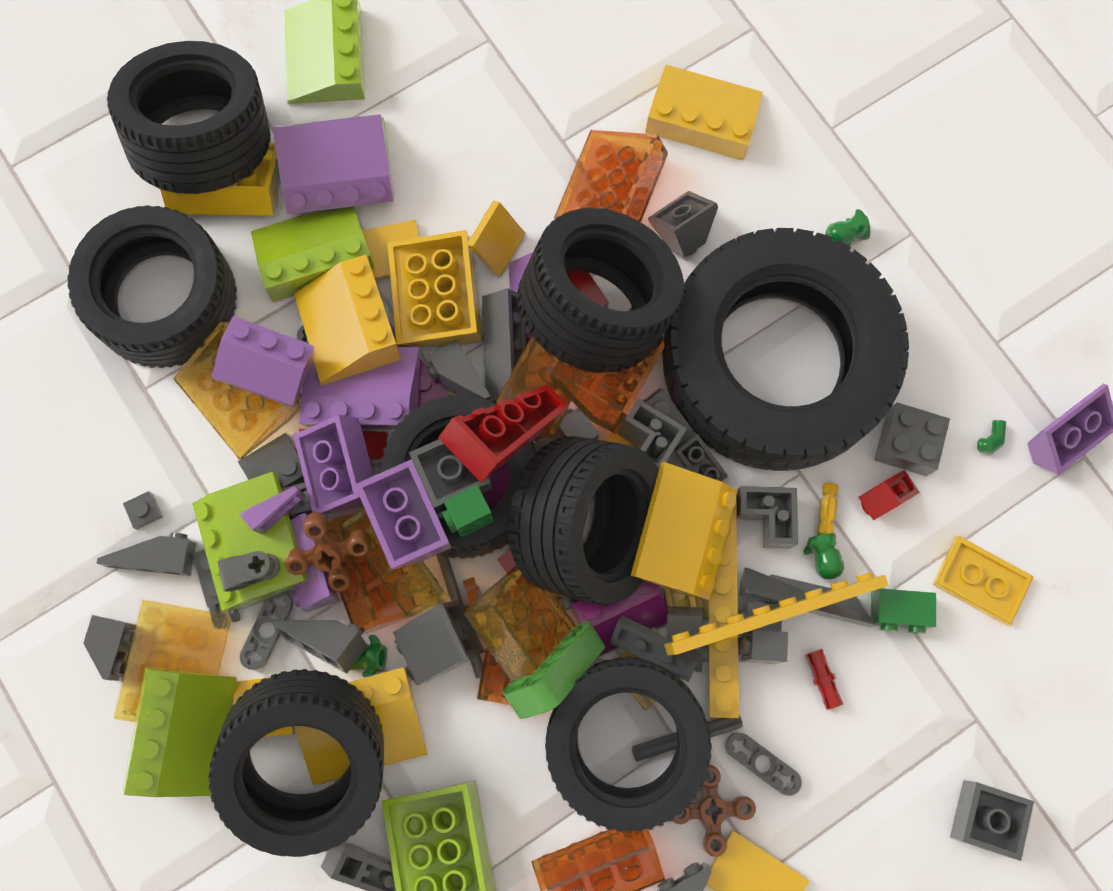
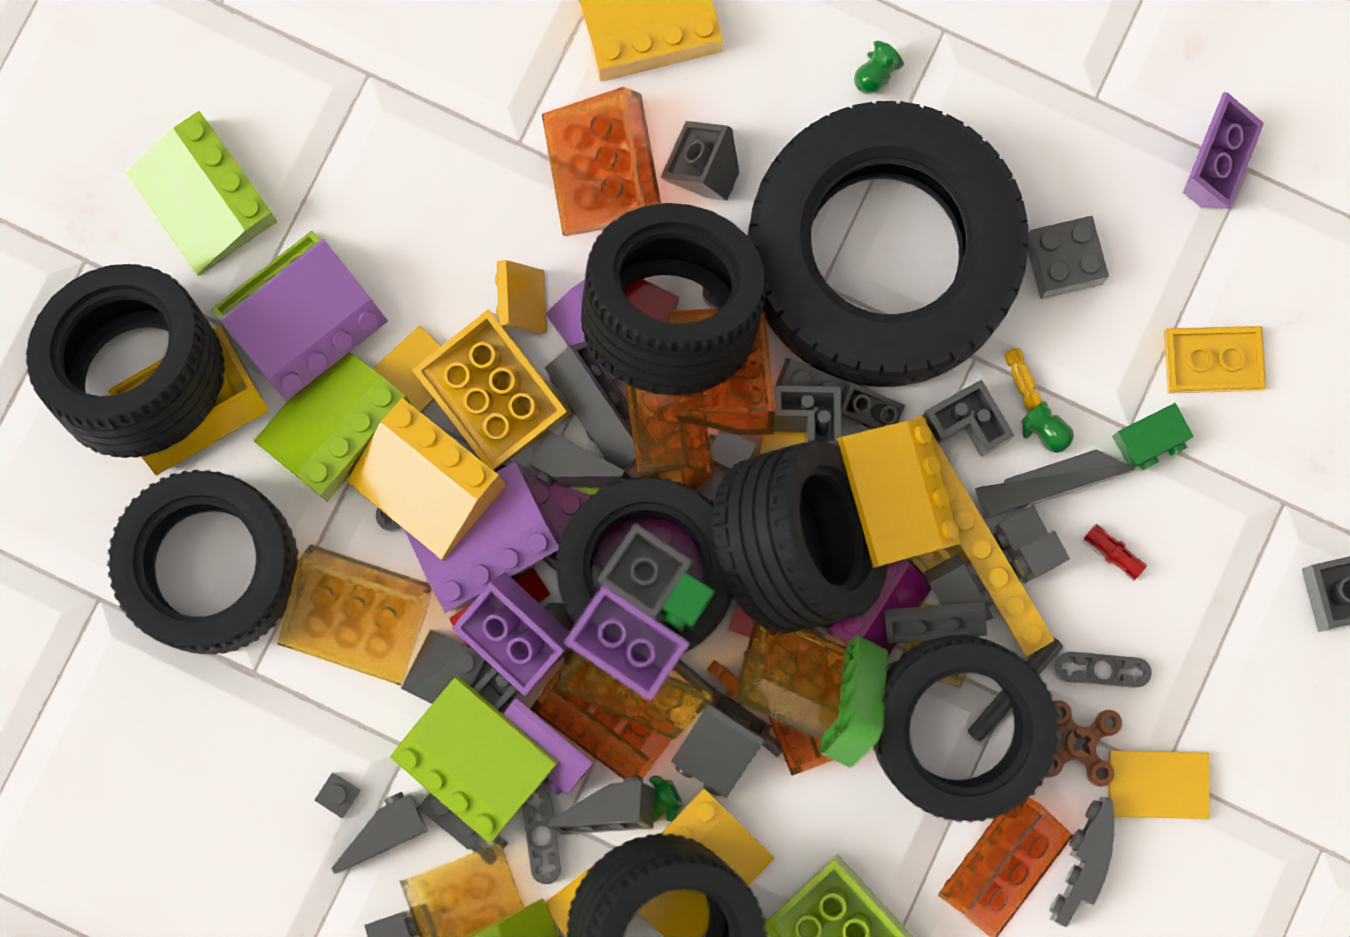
camera: 30 degrees left, 5 degrees up
medium lavender slope [212,316,315,408] -> none
dark grey piece [218,551,280,592] -> none
medium lavender slope [239,486,306,534] -> none
dark orange gear [285,512,371,592] -> none
red wedge [438,385,568,483] -> none
yellow plate [664,572,889,655] -> none
red slope [858,469,920,521] -> none
green arm [977,420,1006,454] -> none

